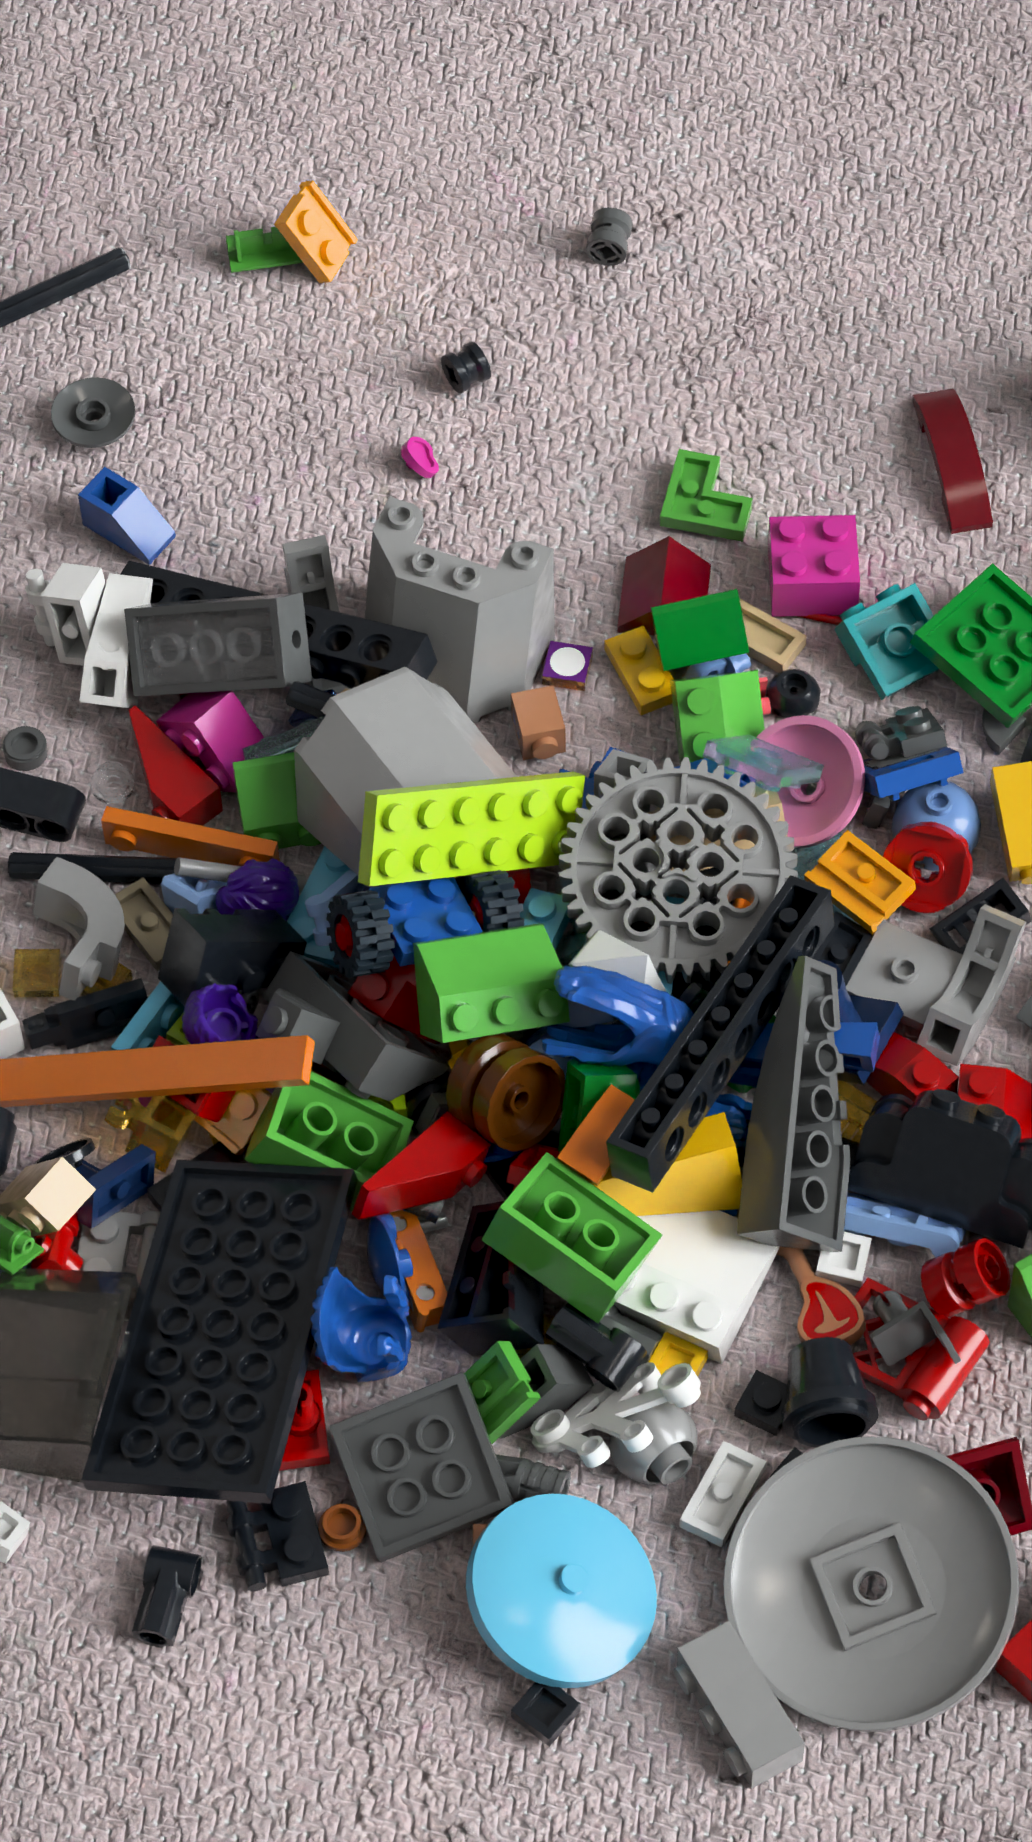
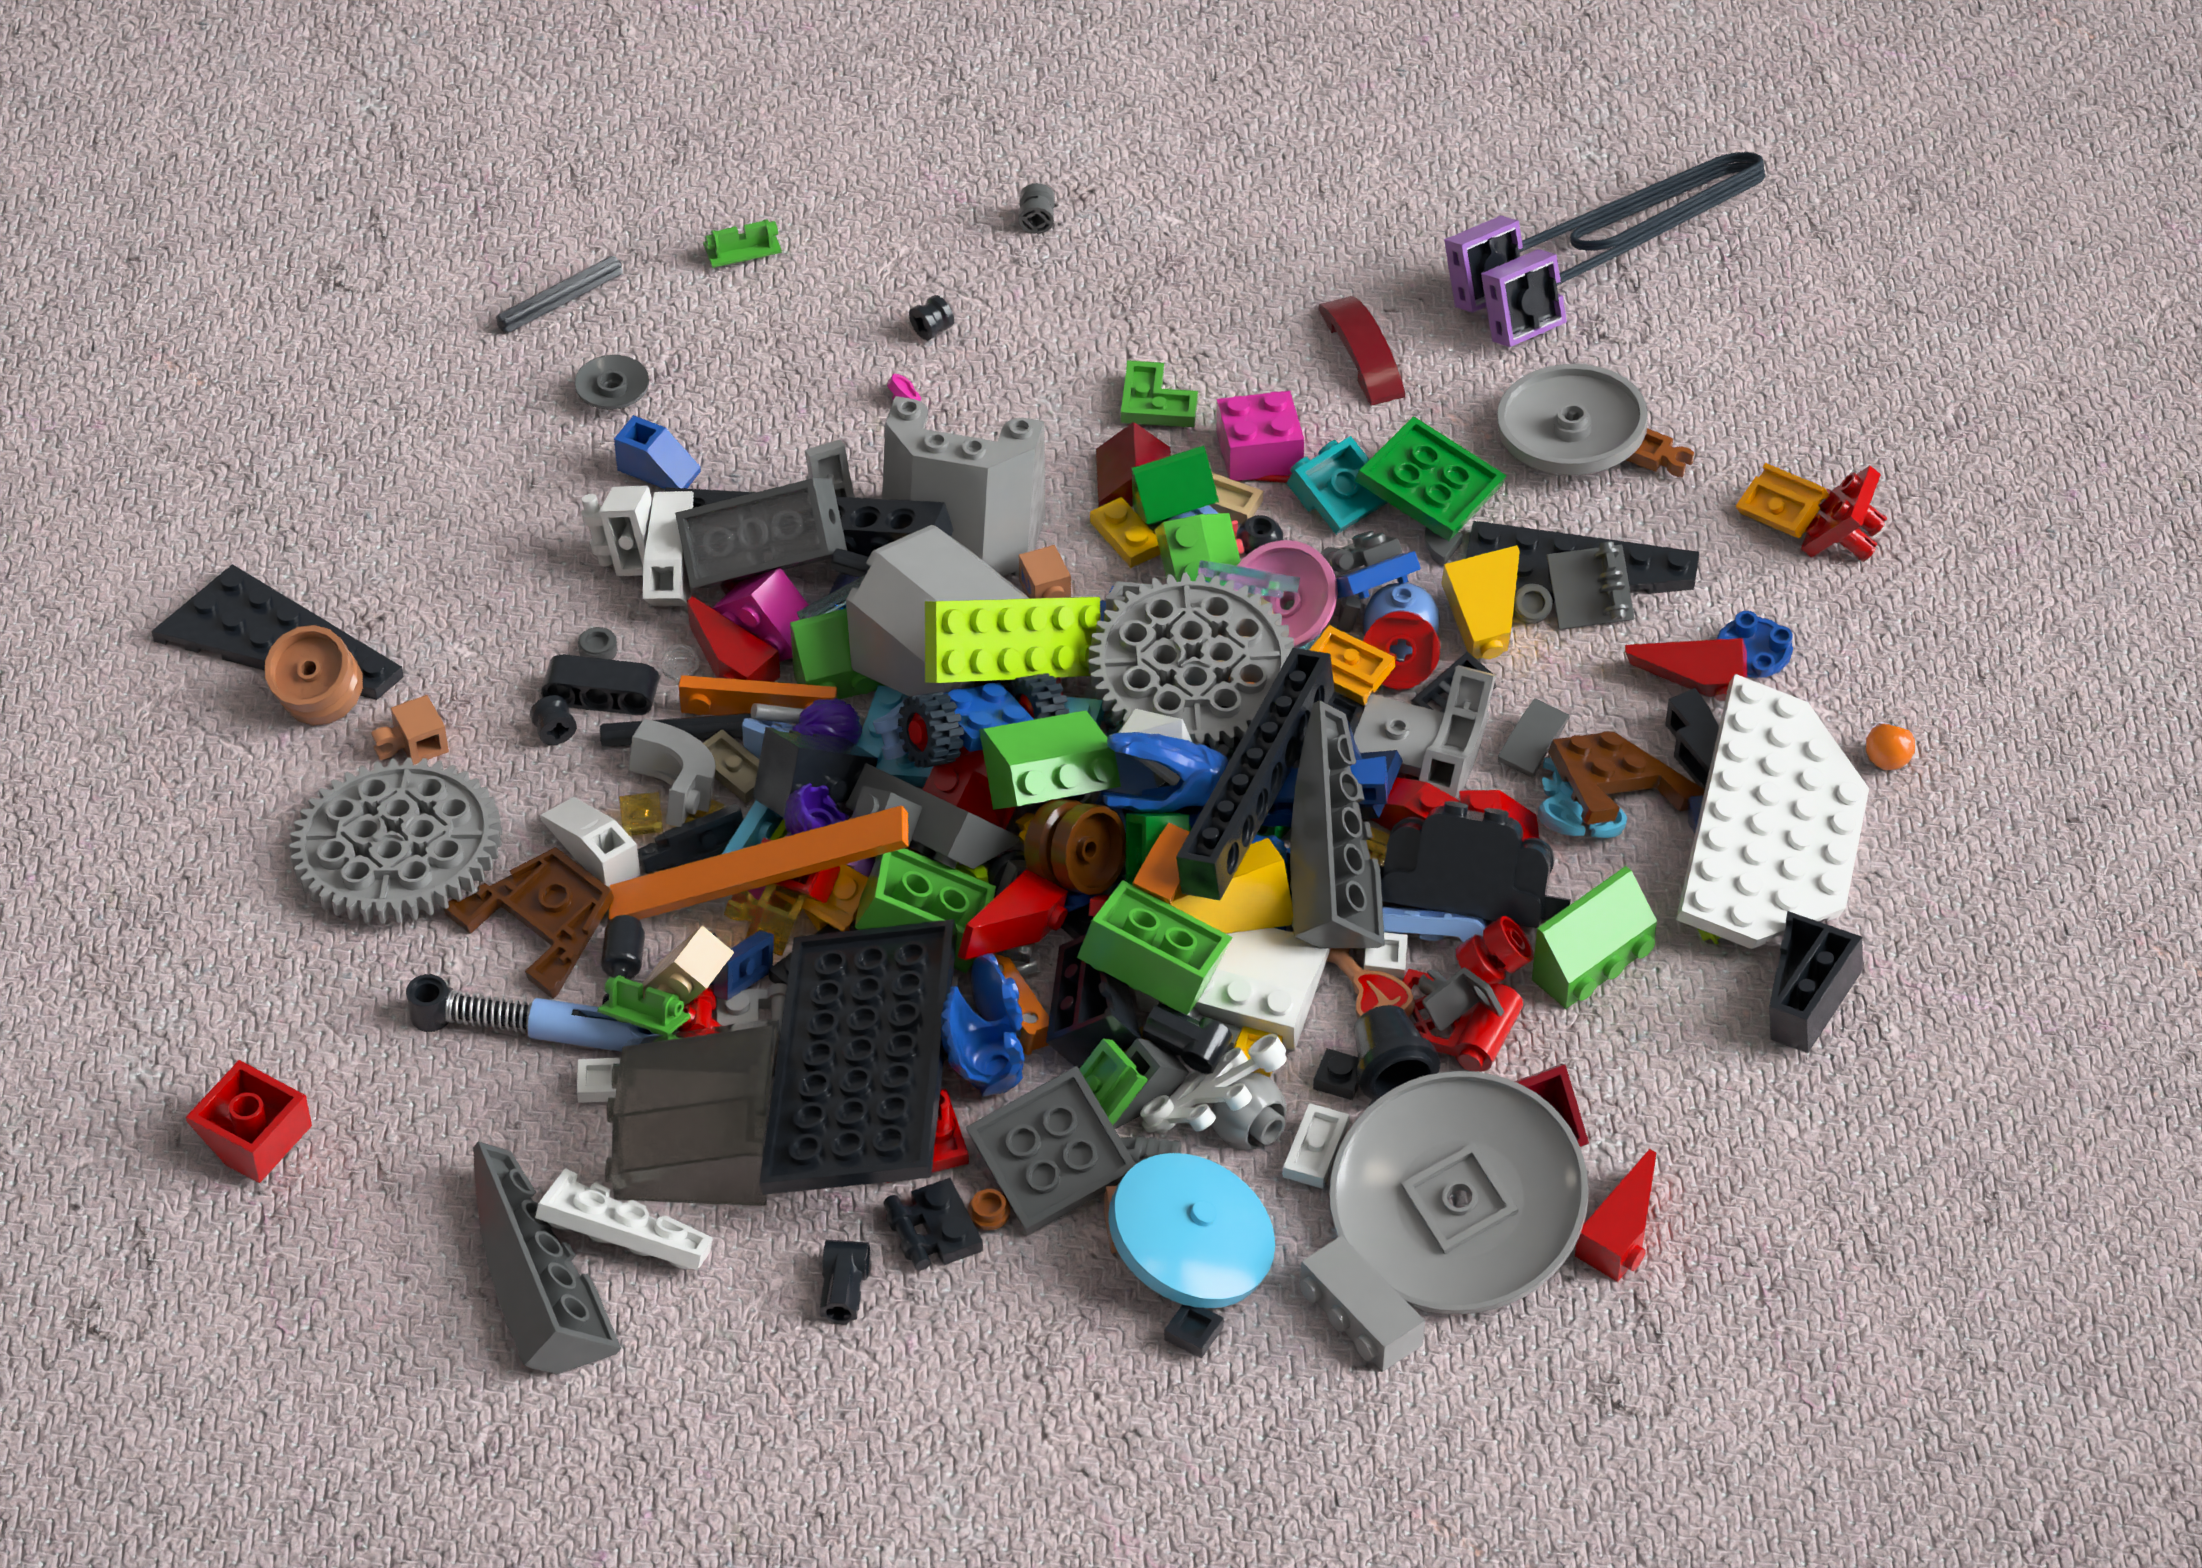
camera: 10 degrees left, 10 degrees down
light orange plate [274,181,358,283] -> none
tile [542,641,593,691] -> none

